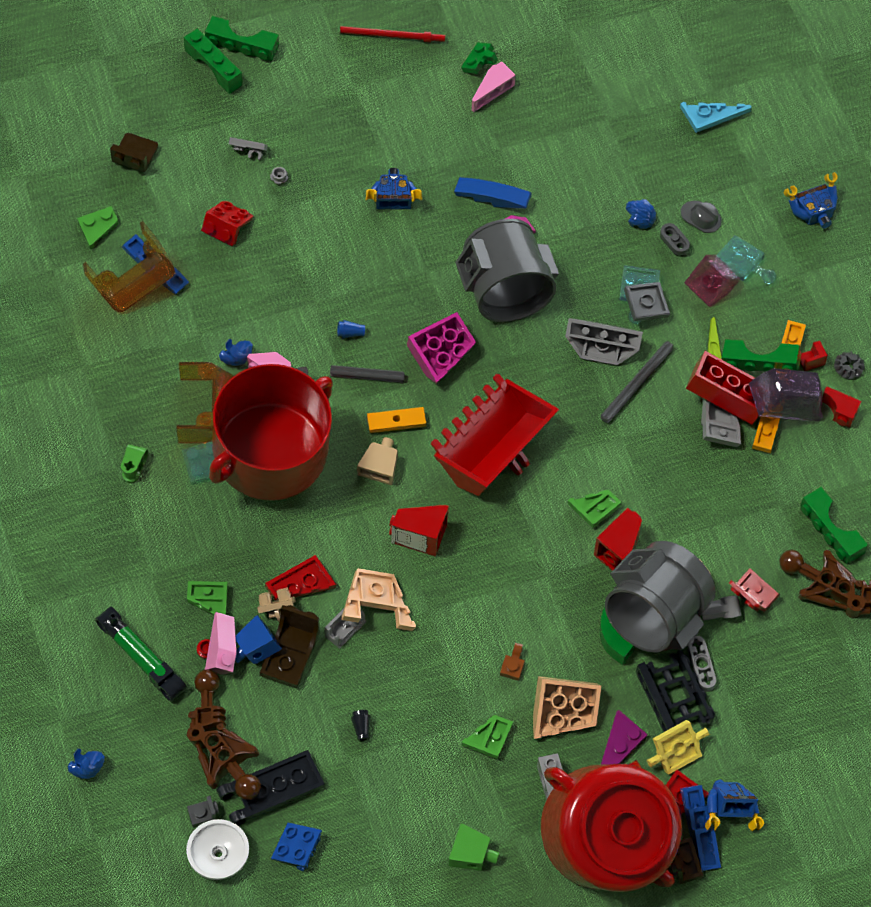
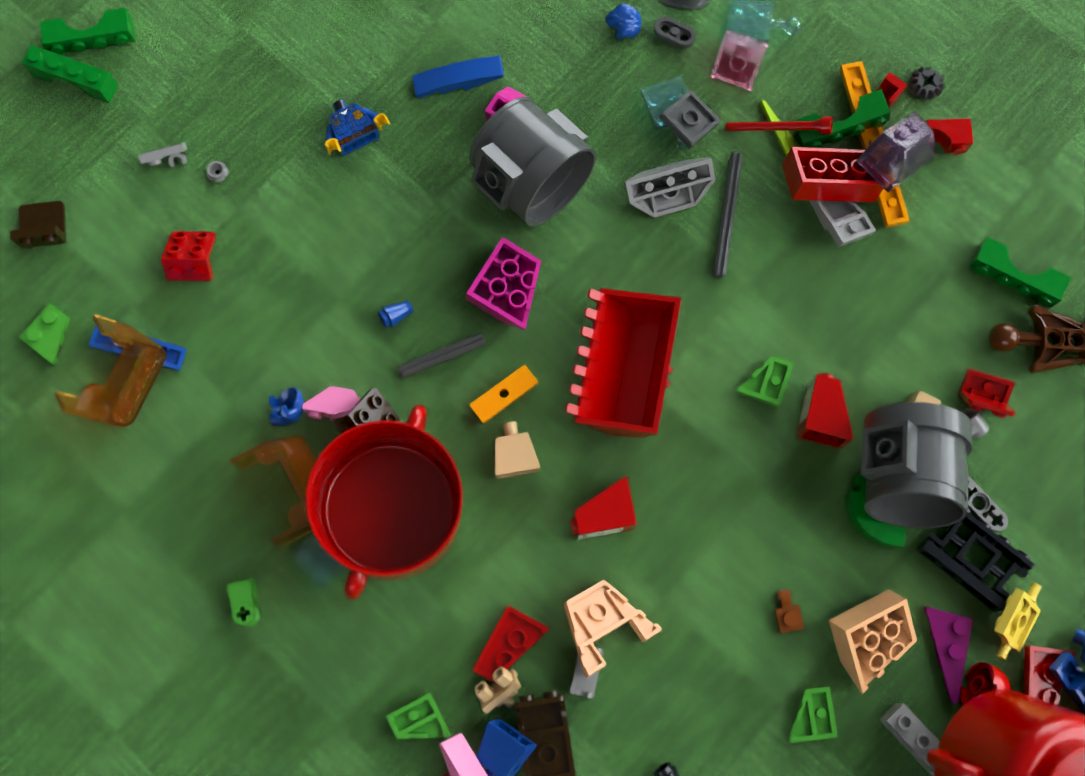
camera: 25 degrees left, 15 degrees up
none -> red piece [725,116,833,135]

